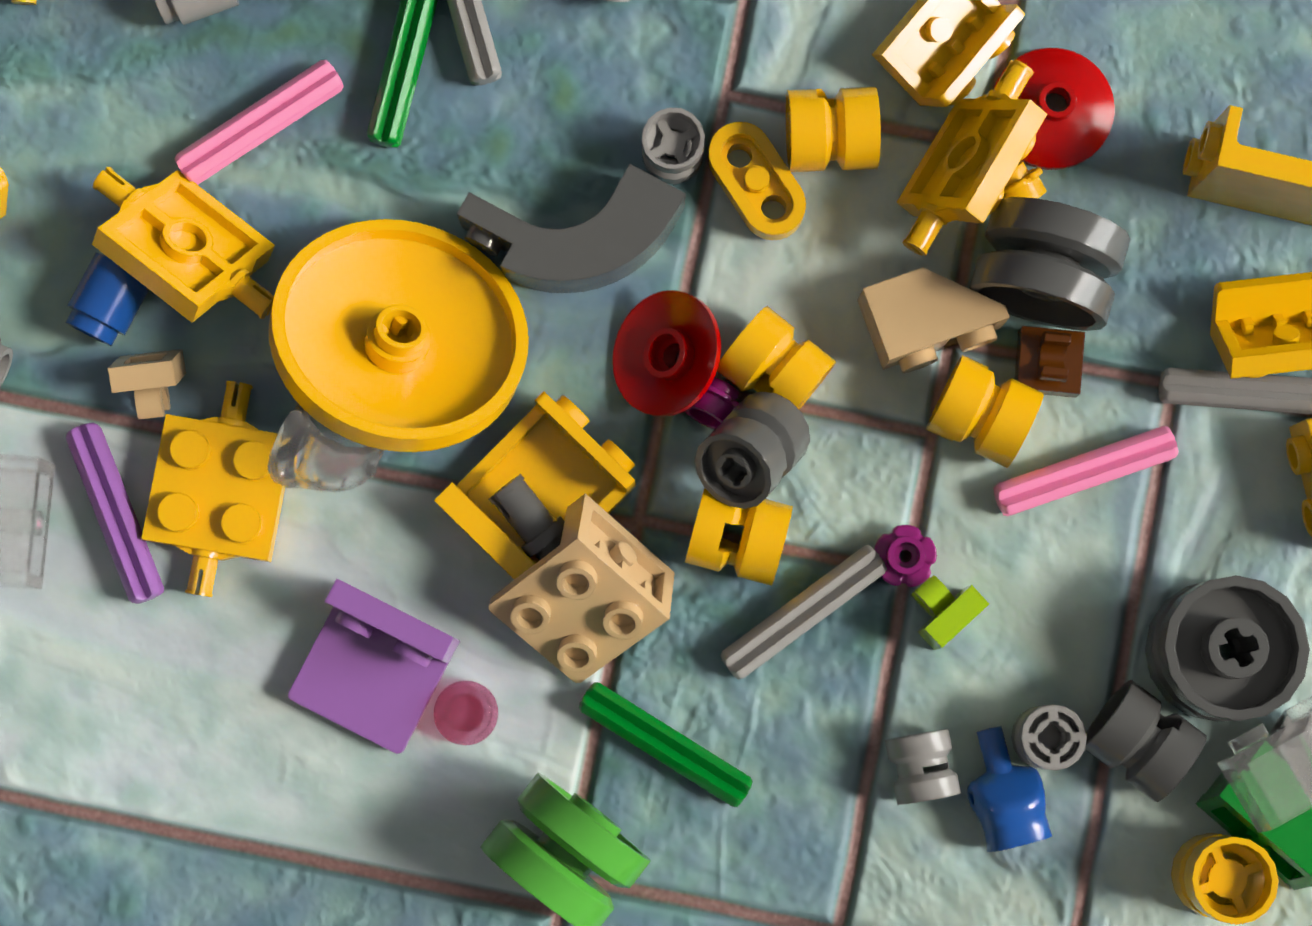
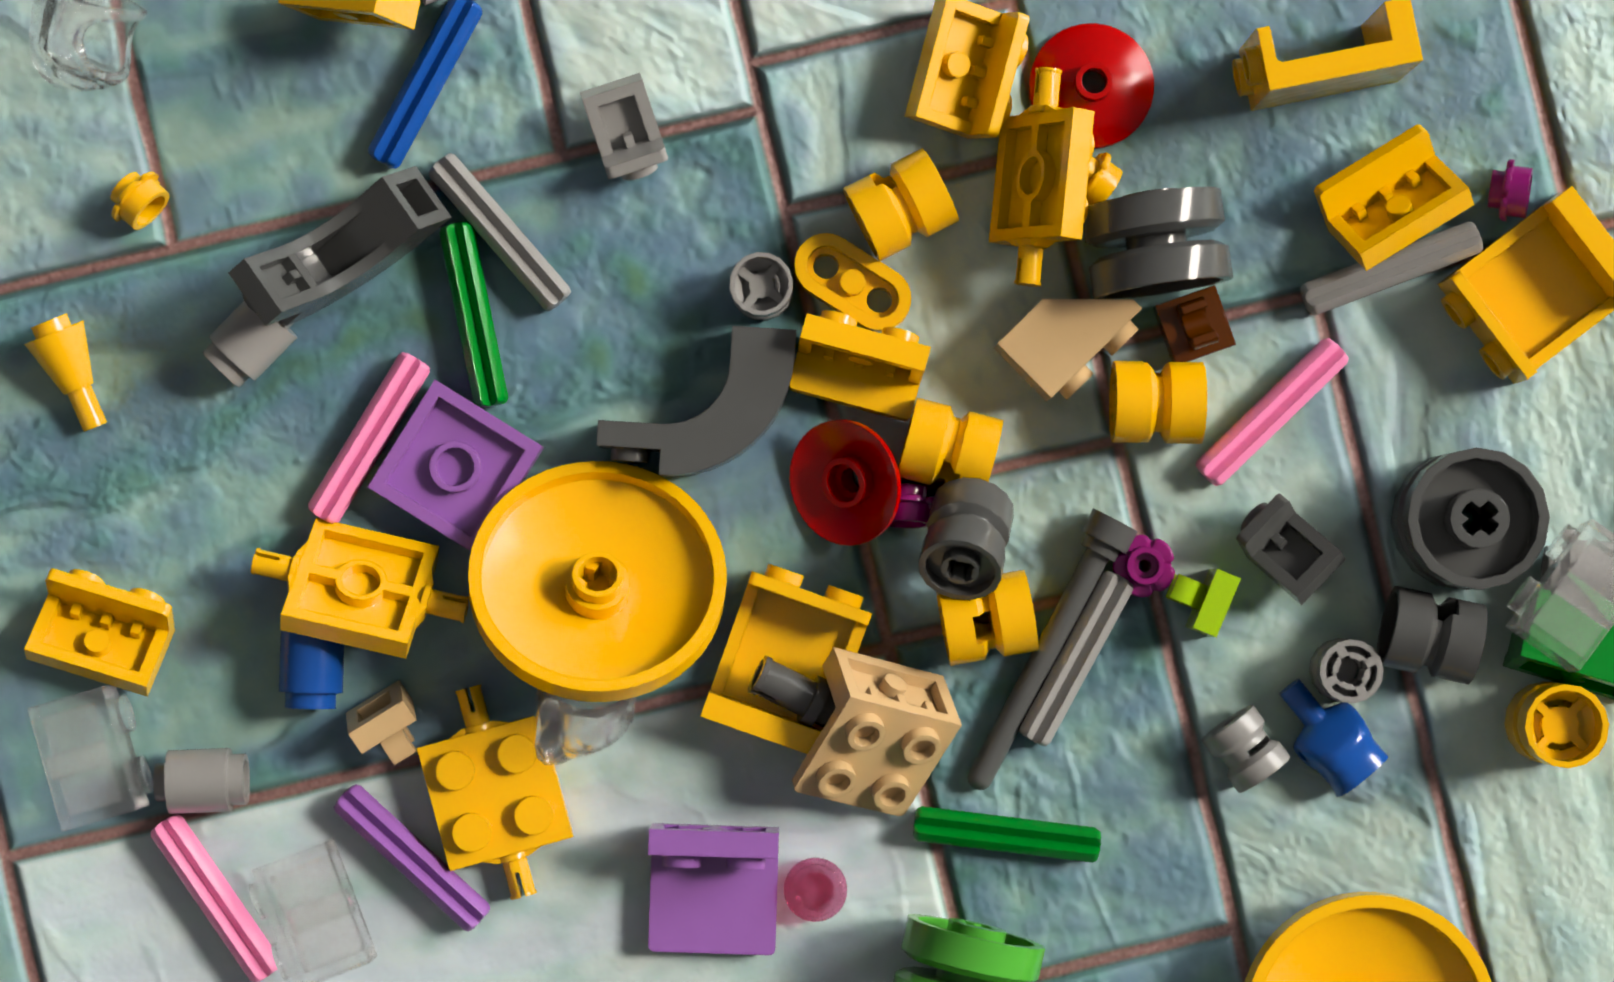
camera: 25 degrees left, 5 degrees up
none -> medium lavender plate [368,380,545,551]
none -> yellow bracket [789,310,931,422]
none -> dark grey piece [967,508,1138,790]
none -> dark grey bracket [1236,493,1345,605]

